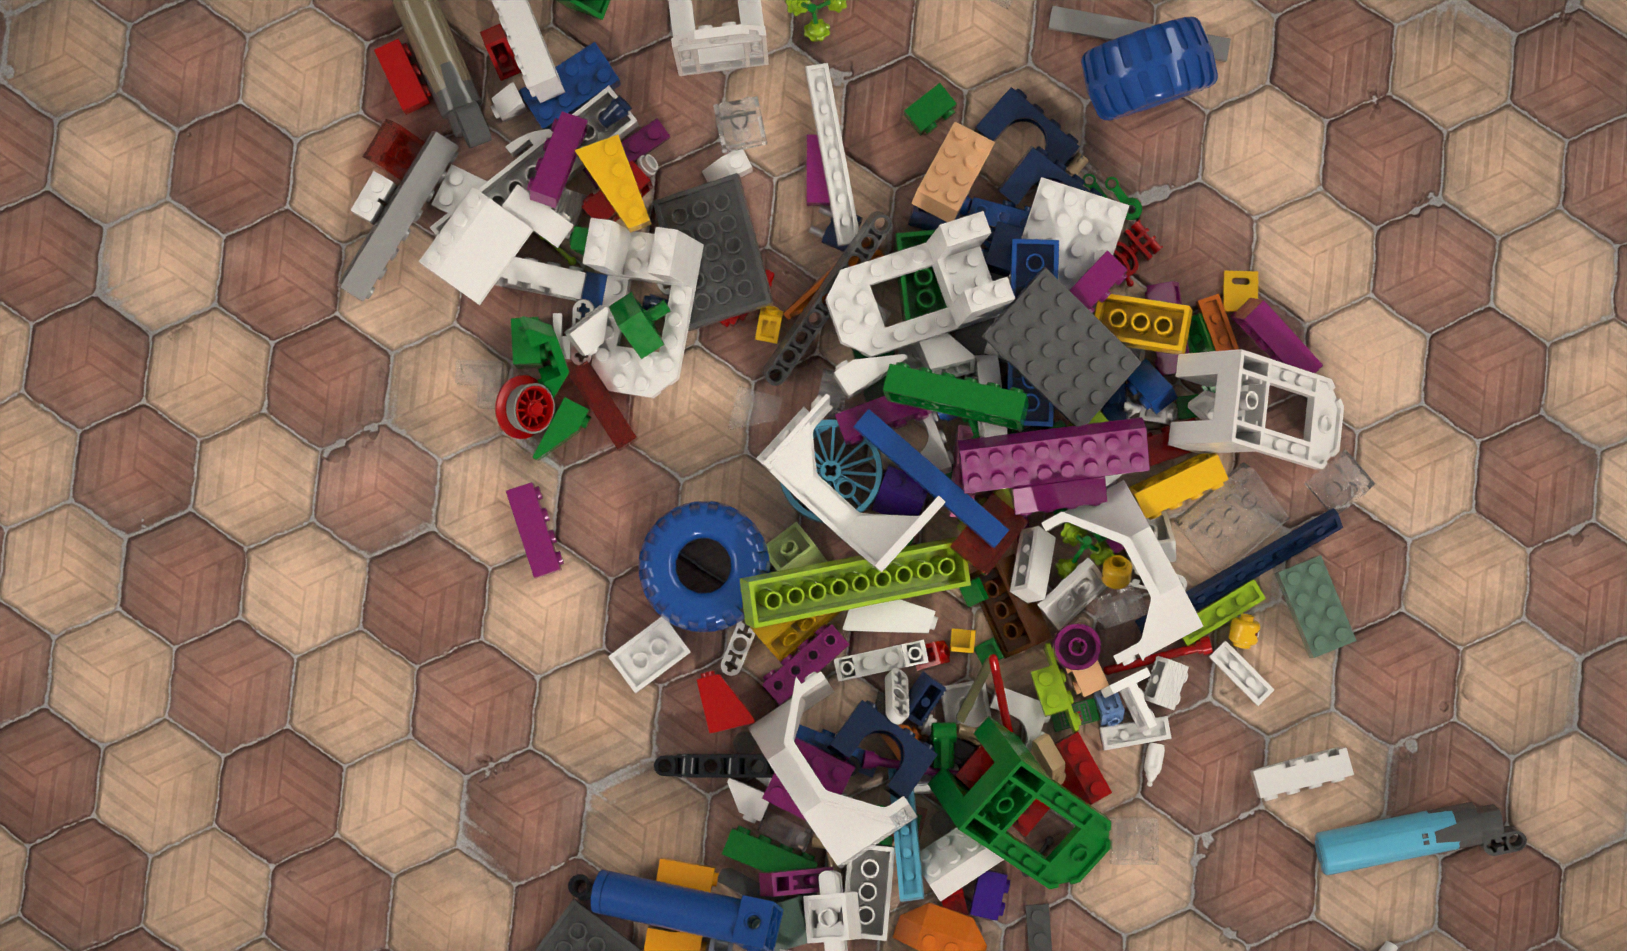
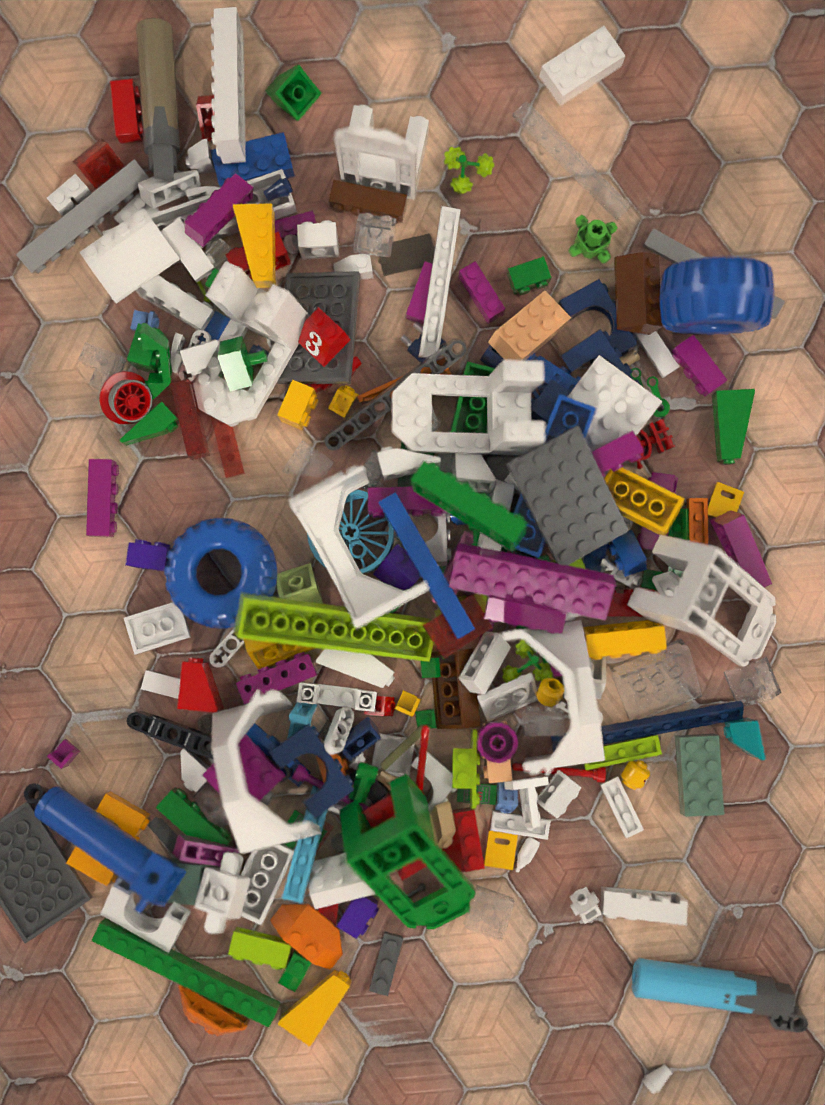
camera: 20 degrees right, 0 degrees up
none -> magenta panel [47,739,81,769]
none -> dark purple brick [125,539,172,571]
none -> medium blue bracket [131,310,159,331]
none -> white slope [138,170,201,209]
none -> white tile [141,670,180,699]
none -> clear red tile [210,416,245,478]
none -> yellow brick [277,380,318,430]
none -> medium azure bracket [287,702,317,739]
none -> white brick [297,220,339,259]
none -> red slope [298,307,351,367]
none -> reddish brown brick [329,179,407,224]
none -> clear smoke piece [376,233,435,276]
none -> magenta brick [458,261,505,324]
none -> yellow piece [484,830,518,870]
none -> bright green piece [568,215,617,264]
none -> white brick [569,887,602,924]
none -> reddish brown slope [614,252,662,335]
none -> white tile [633,331,680,378]
none -> magenta brick [671,335,727,397]
none -> green slope [712,389,755,465]
none -> teal slope [723,718,766,761]

